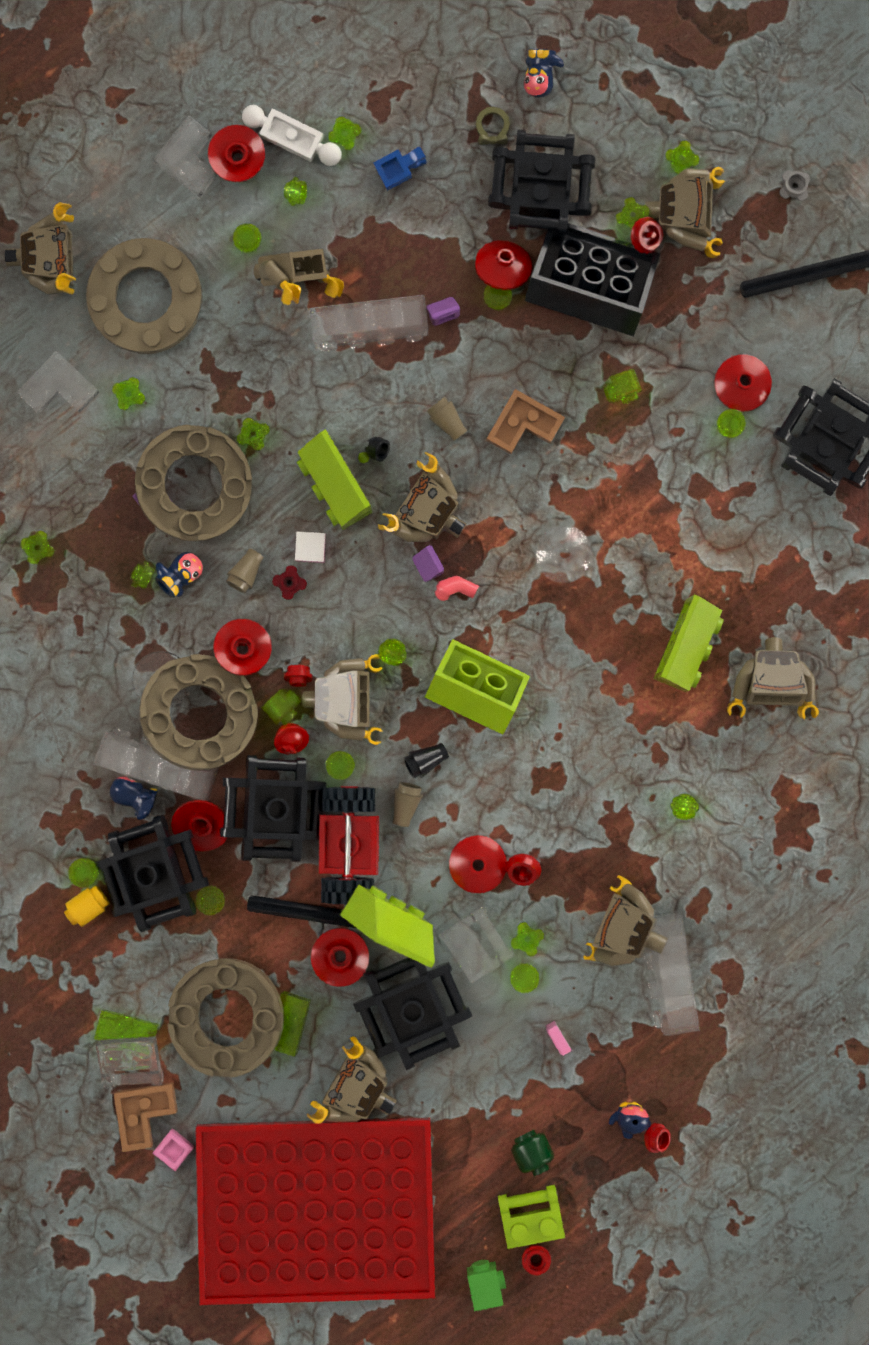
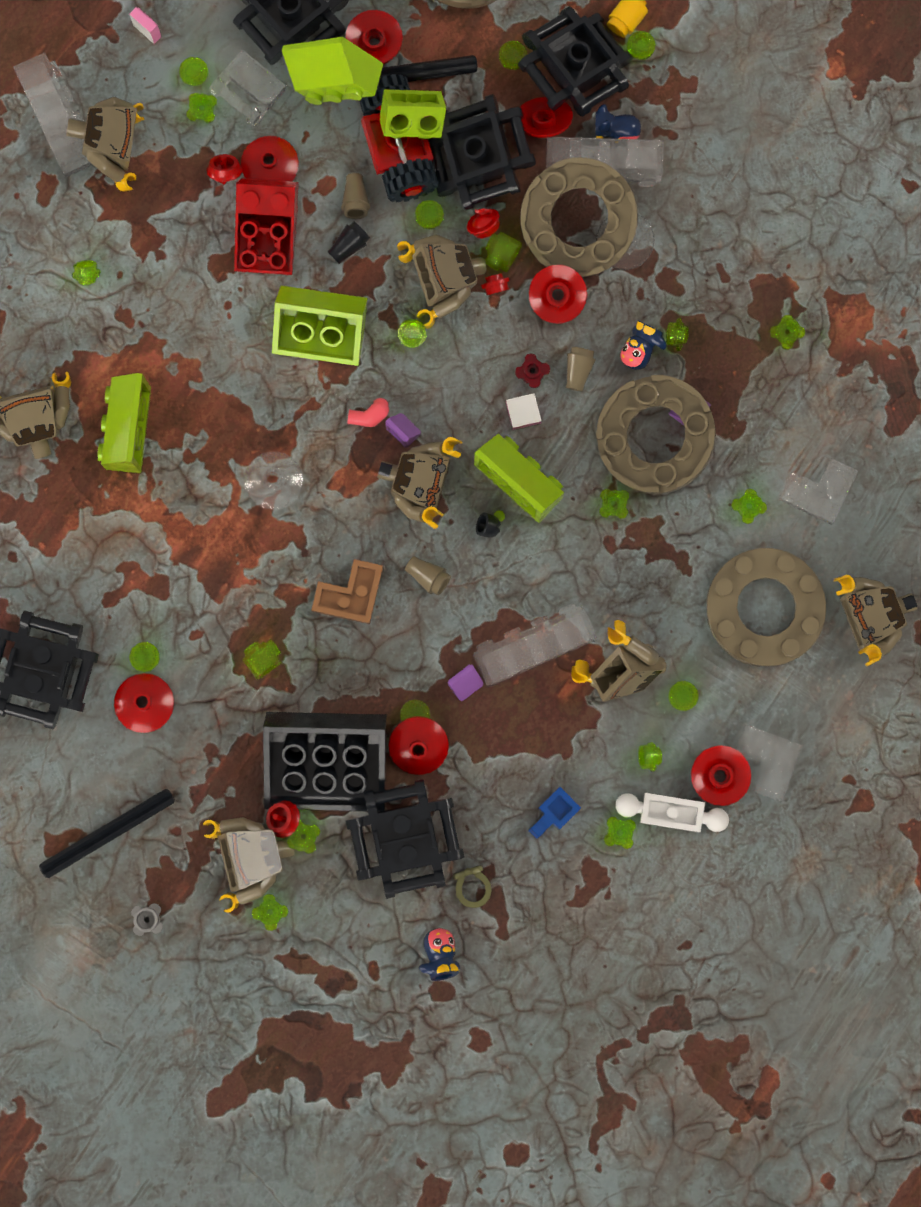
camera: 165 degrees right, 5 degrees down
none -> red slope [234,178,299,275]
none -> lime brick [379,89,446,139]

